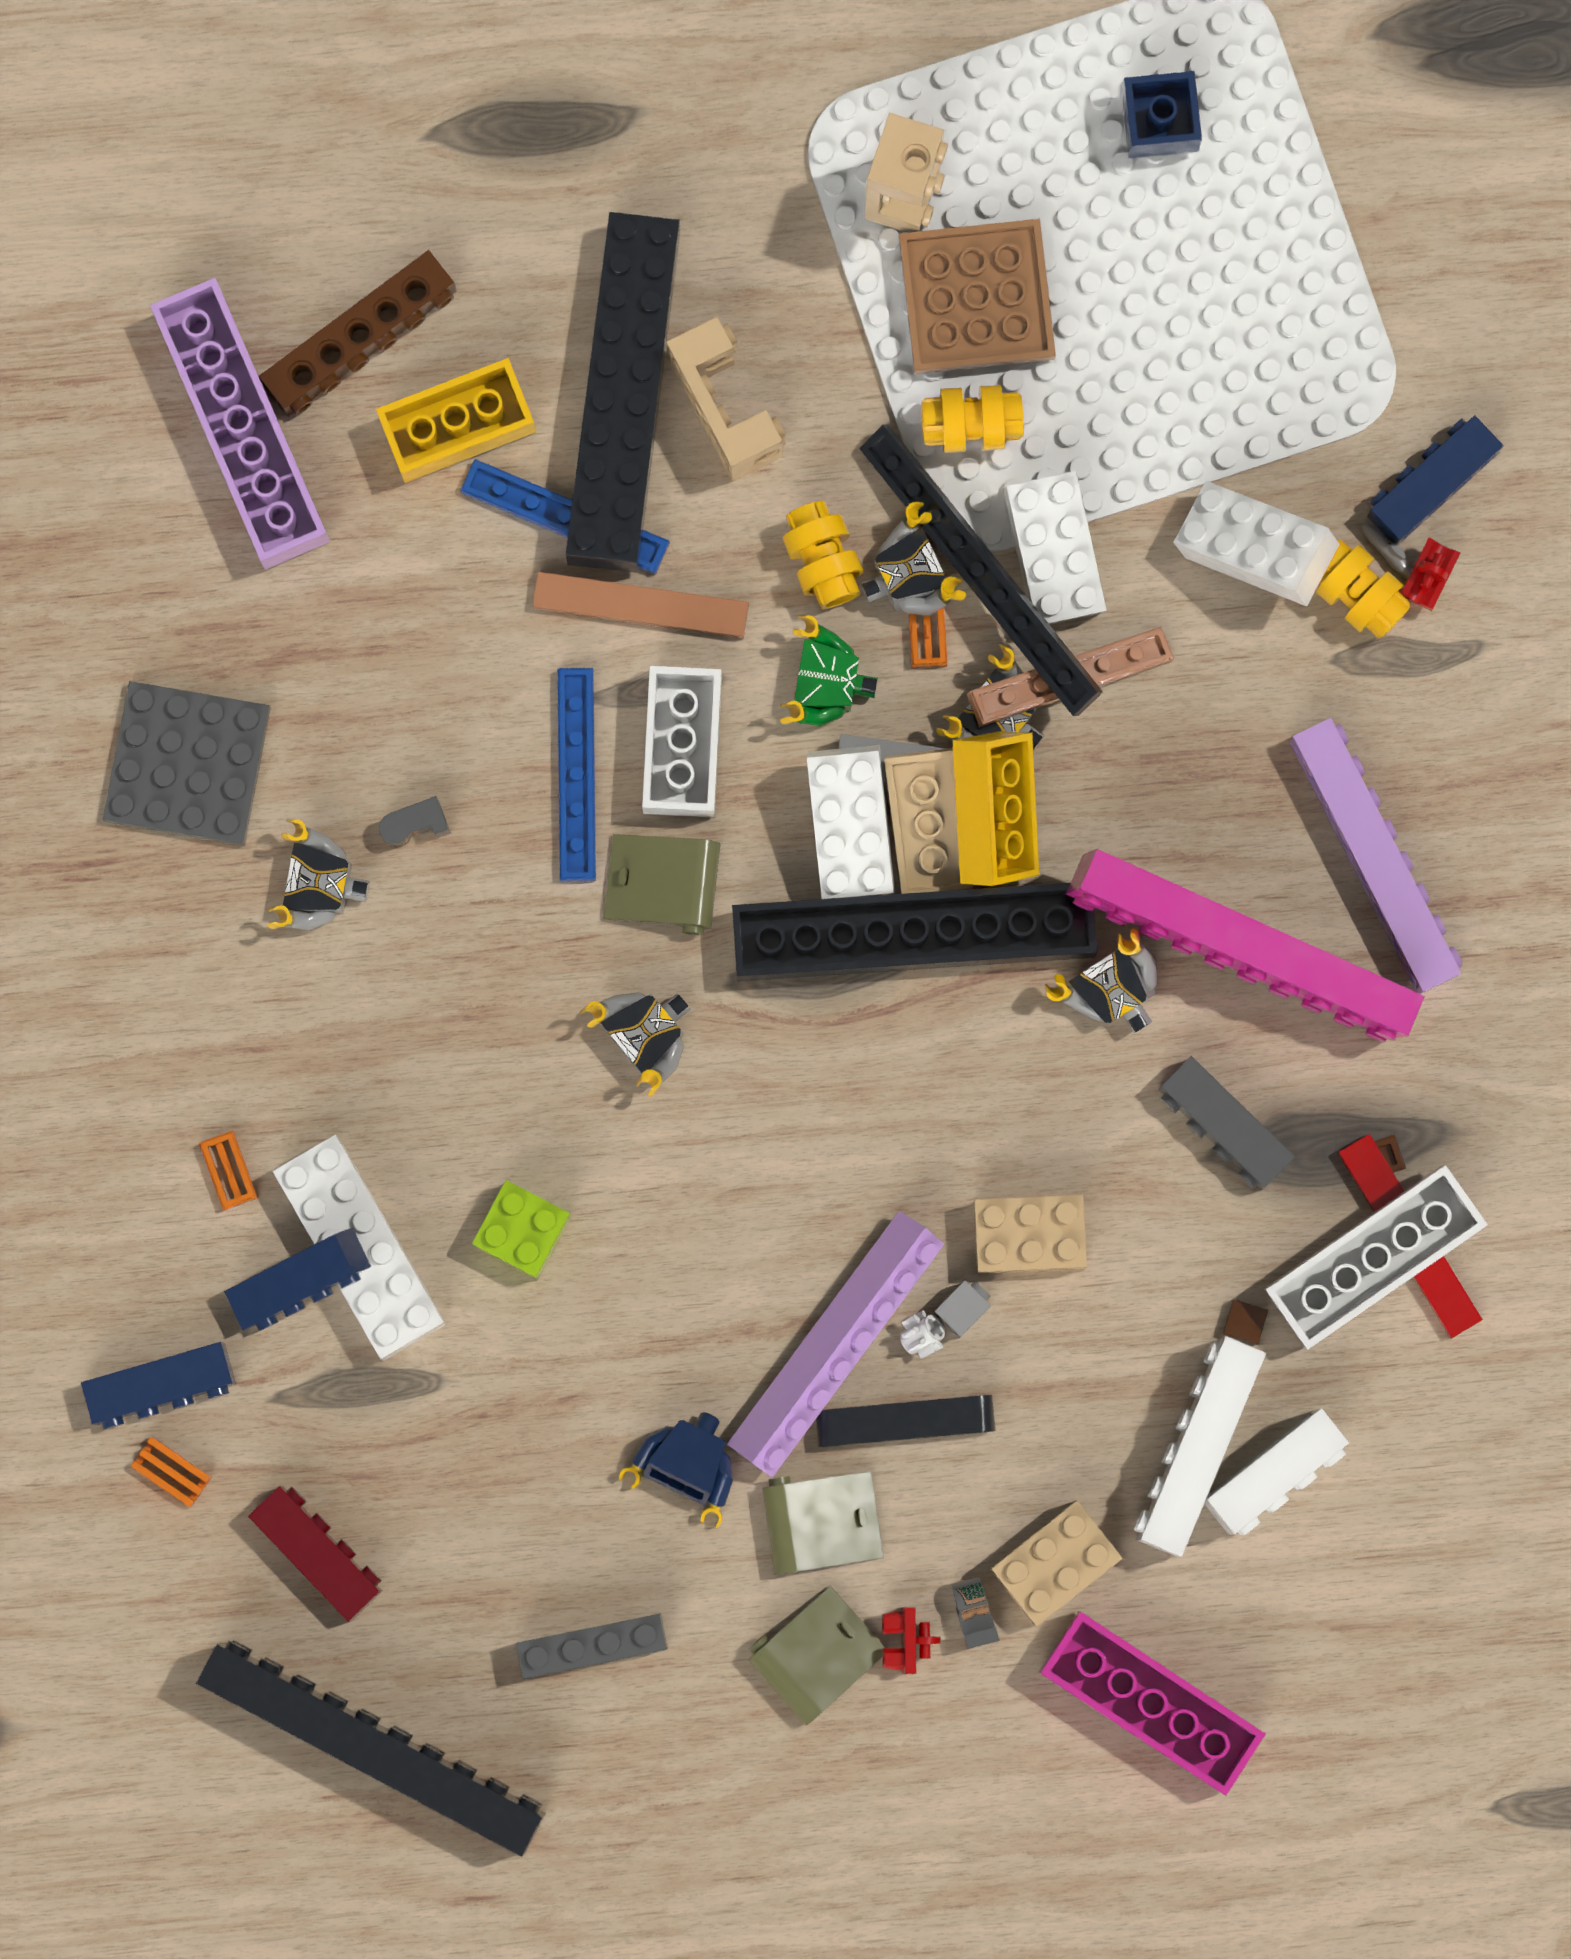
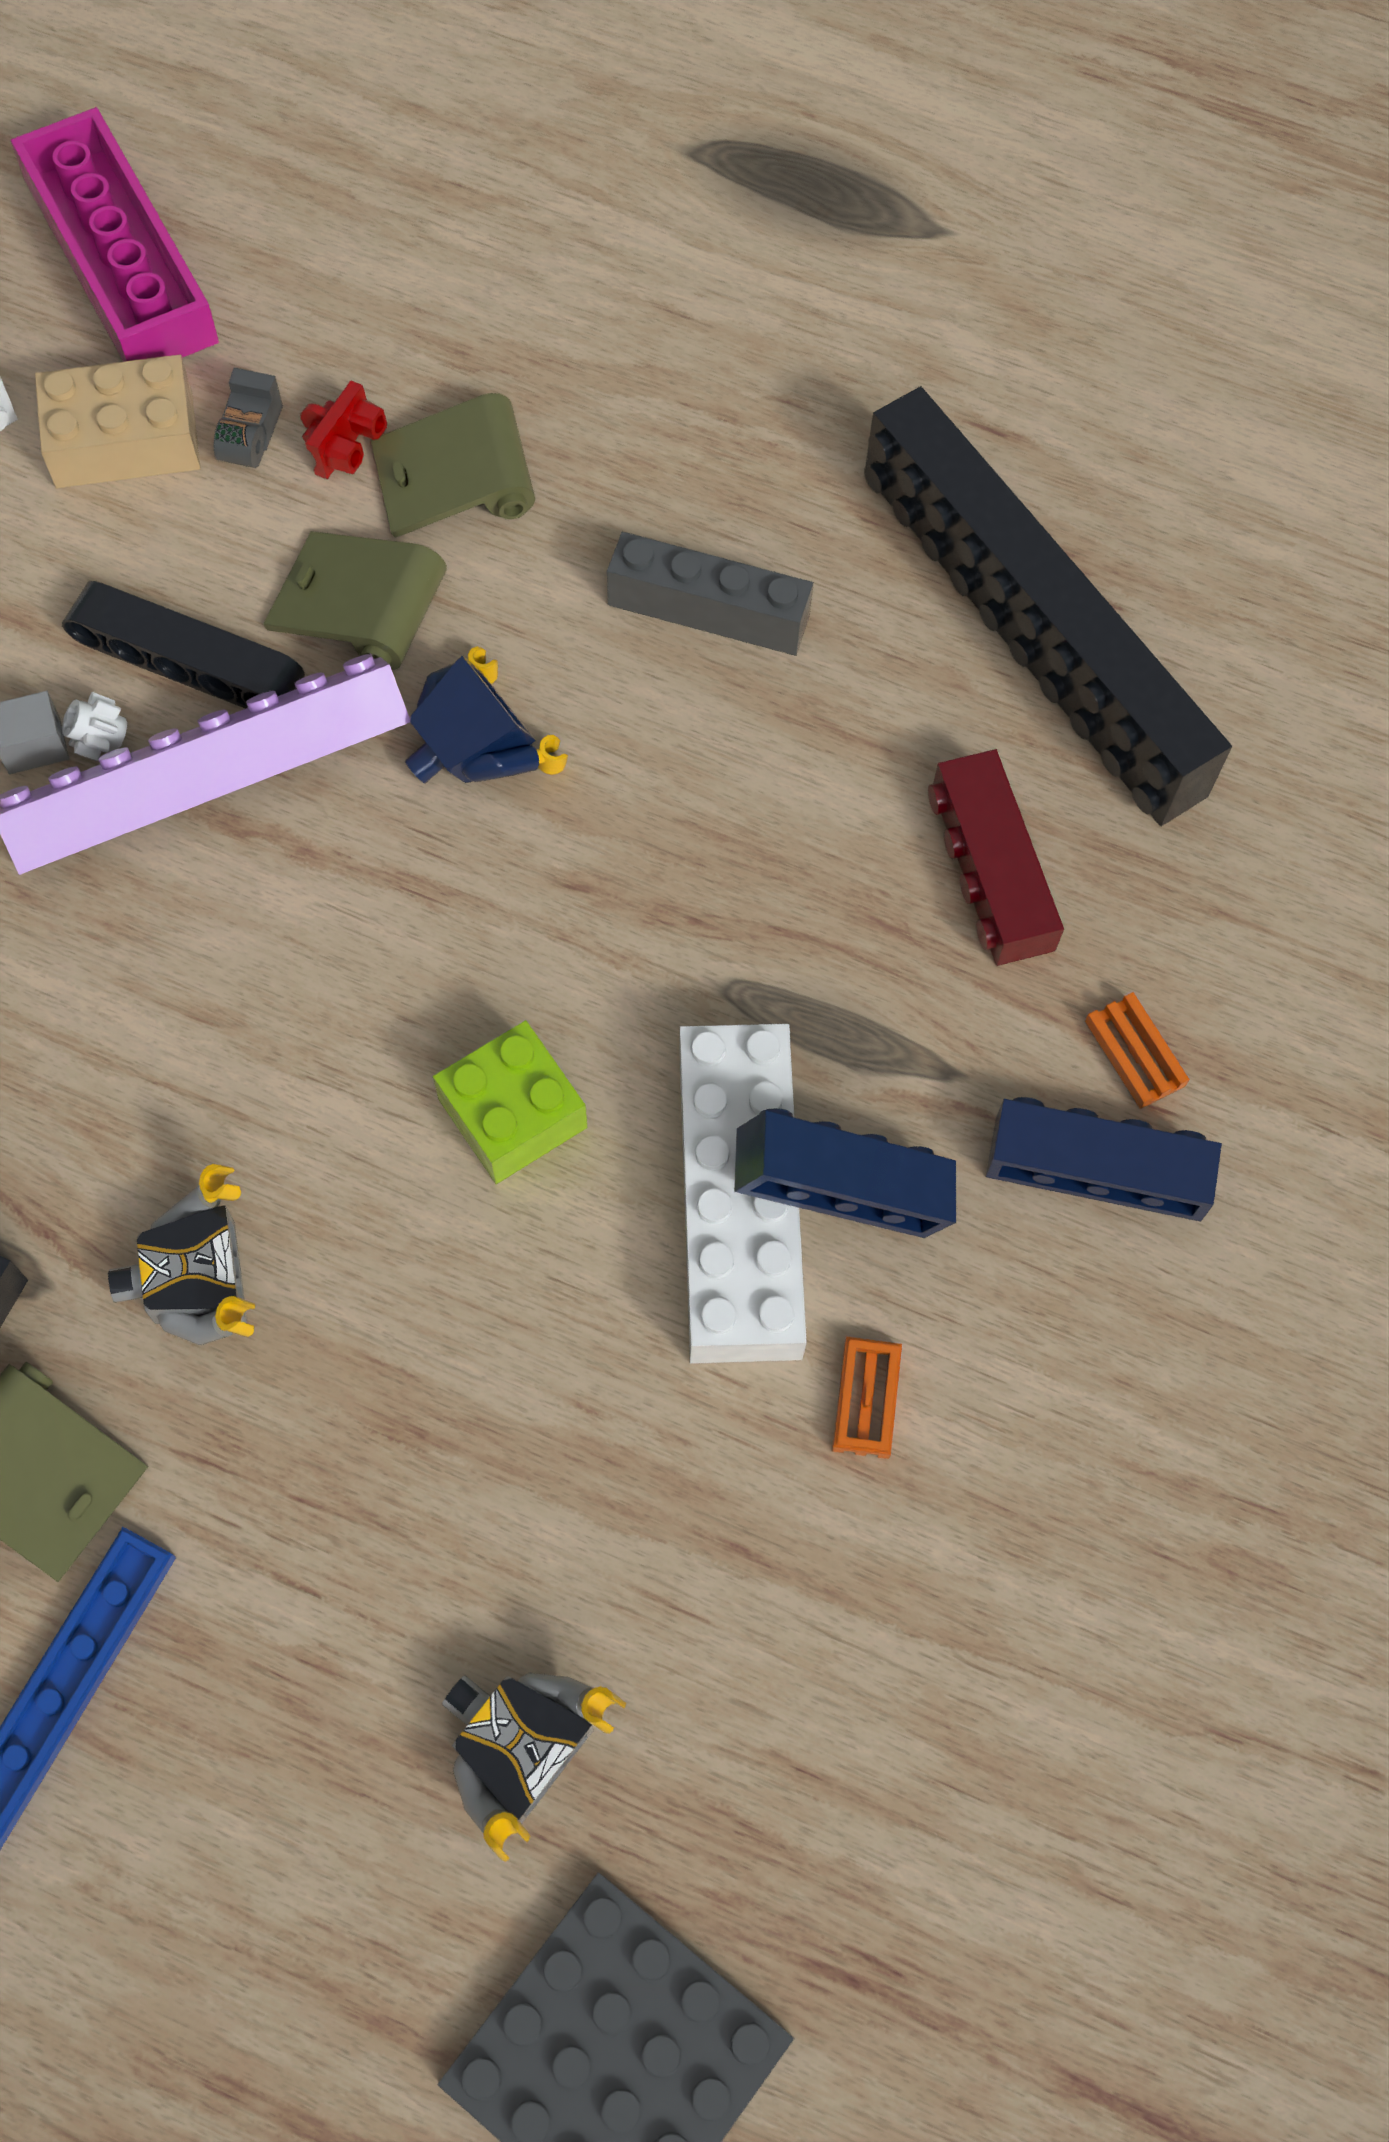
camera: 155 degrees left, 15 degrees down
dark grey leg [379,796,451,847] -> none

